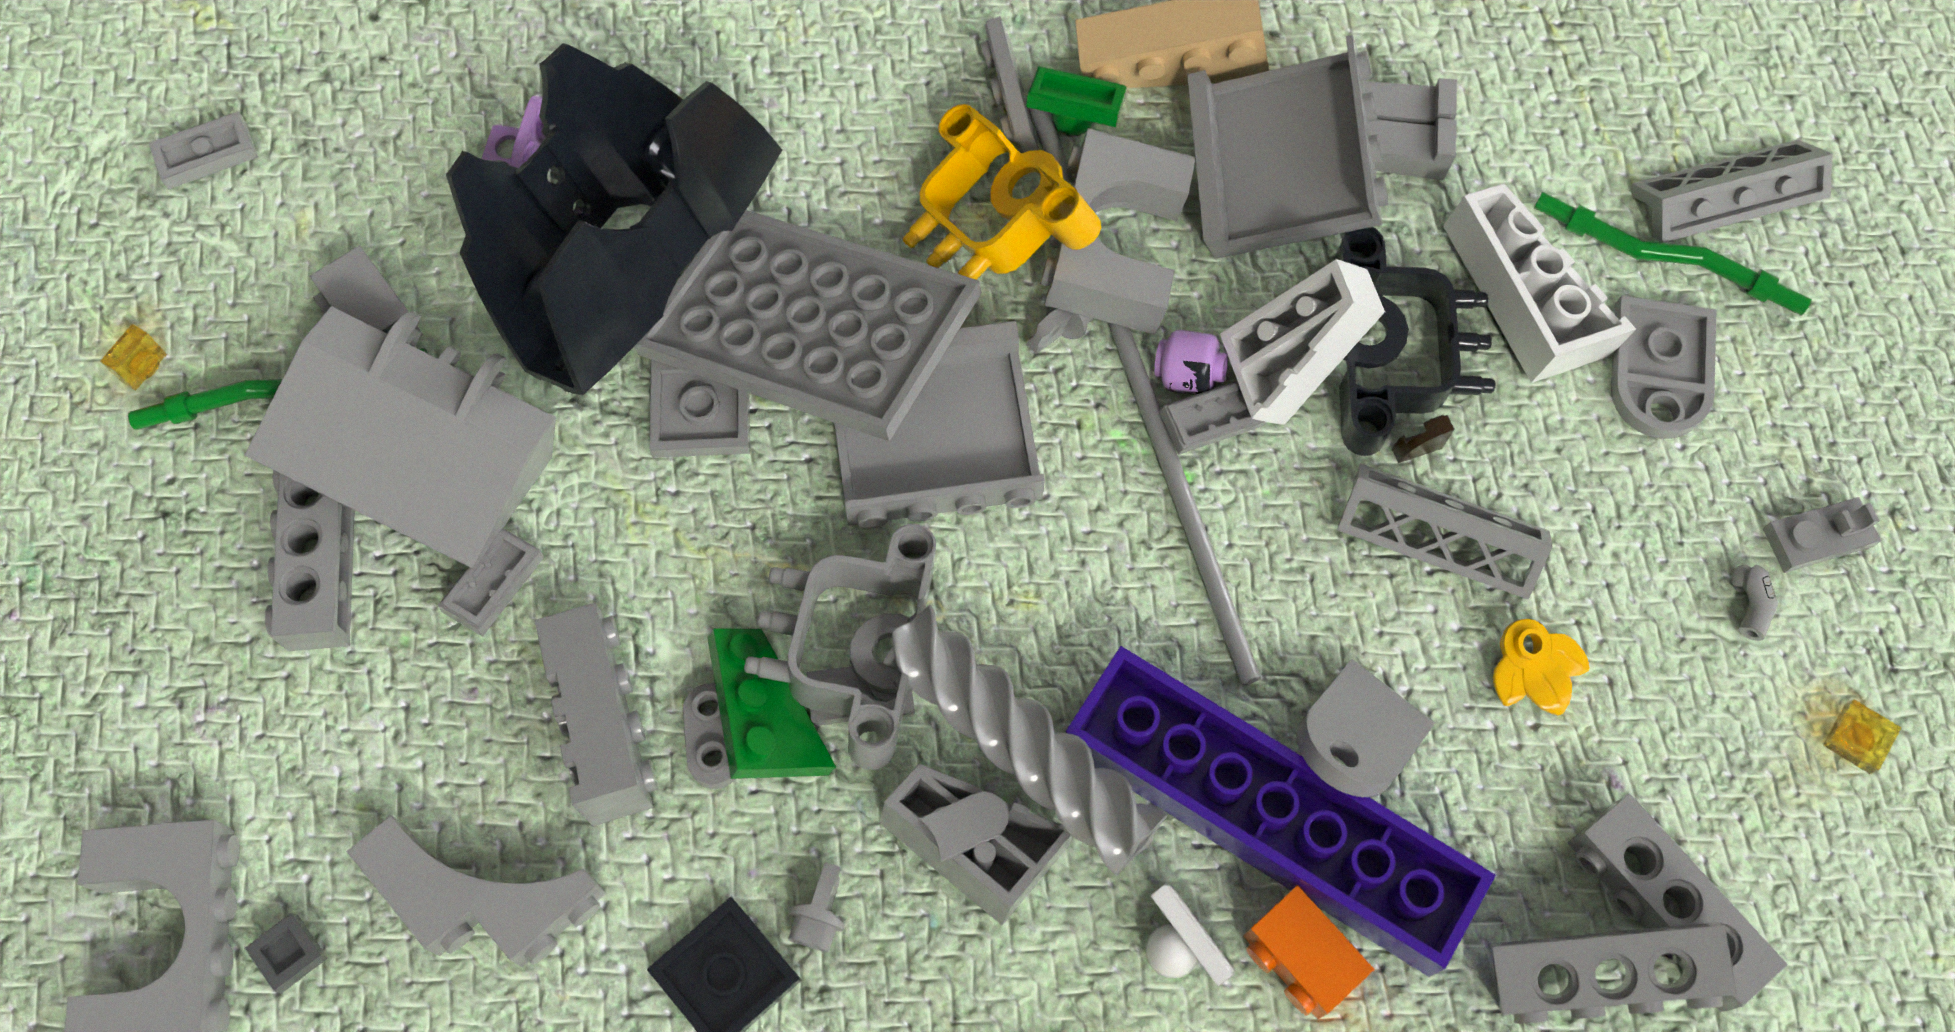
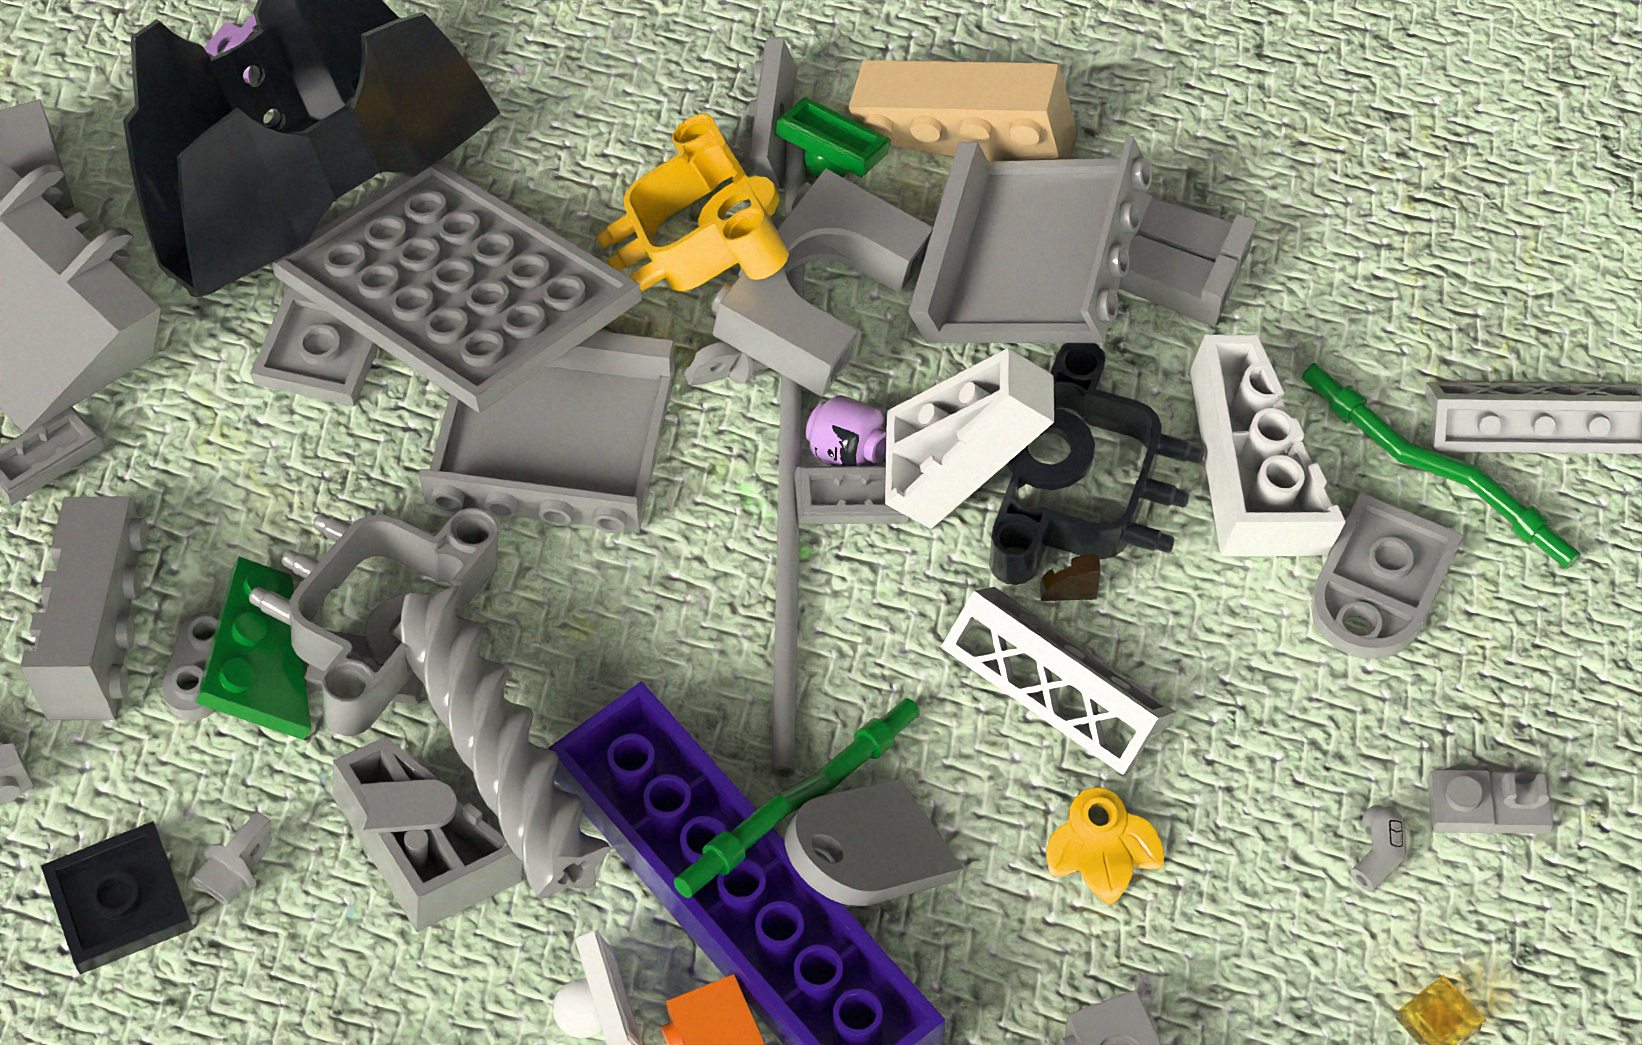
camera: 20 degrees right, 10 degrees down
none -> green bar [674,698,920,898]

